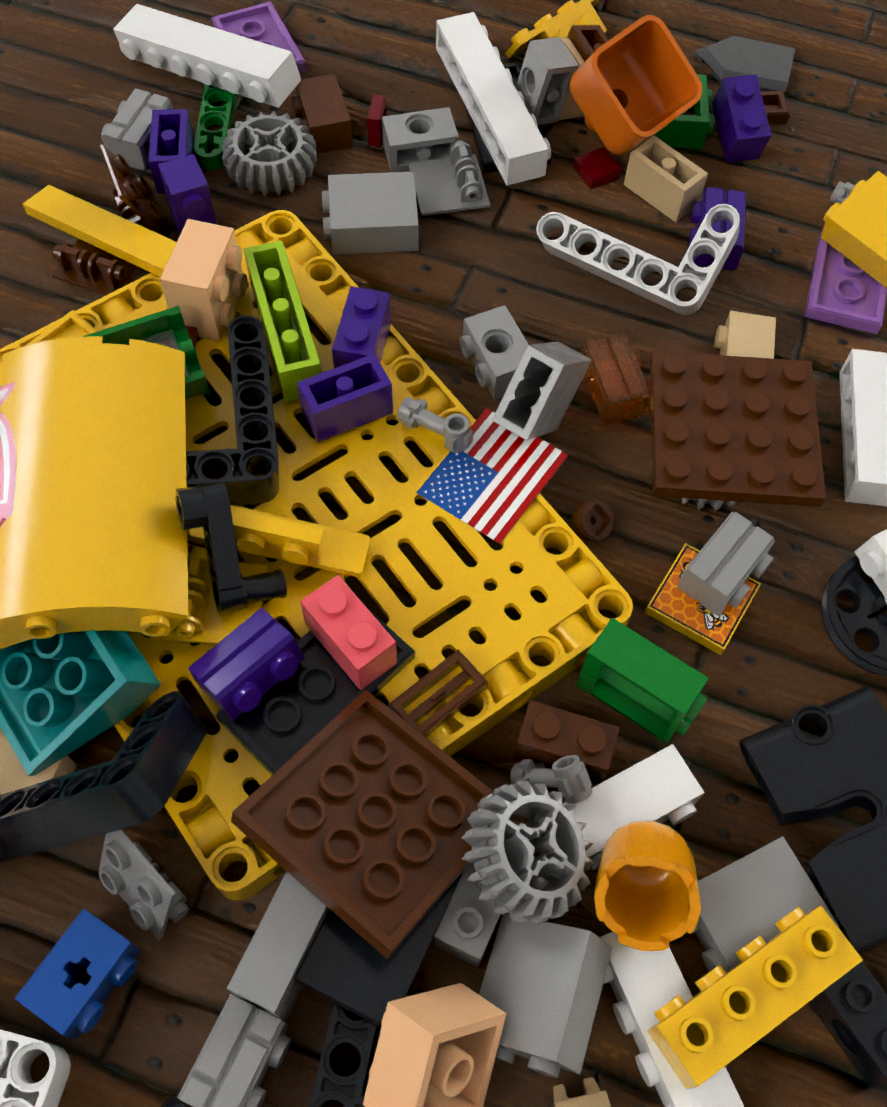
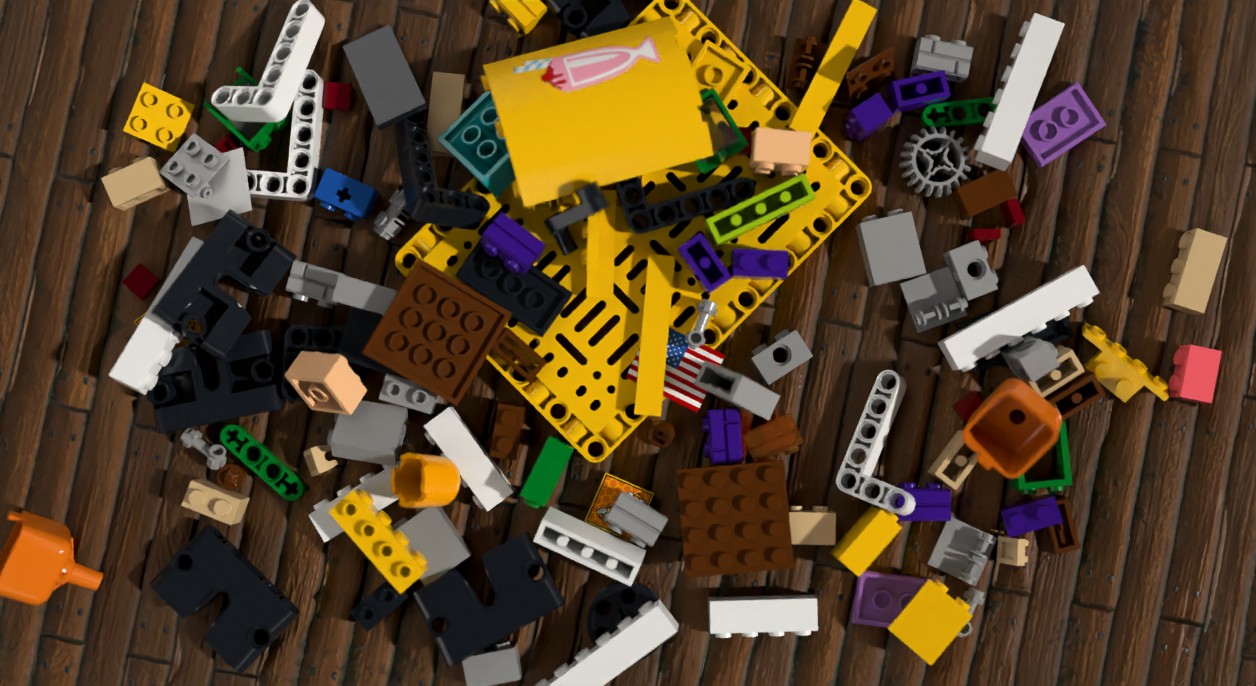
camera: 80 degrees right, 25 degrees up
coral brick [300,575,397,691] -> none
light grey gear [462,781,595,924] -> none
light grey bar [510,755,592,804] -> none
dark grey tile [694,36,795,95] -> none
none -> white brick [533,506,646,586]
none -> yellow tile [634,254,675,417]
none -> dark purple brick [702,408,743,464]
none -> yellow brick [830,505,902,577]
none -> light grey hinge [927,517,997,586]
none -> tan tile [997,536,1029,566]
none -> dark red tile [999,198,1026,229]

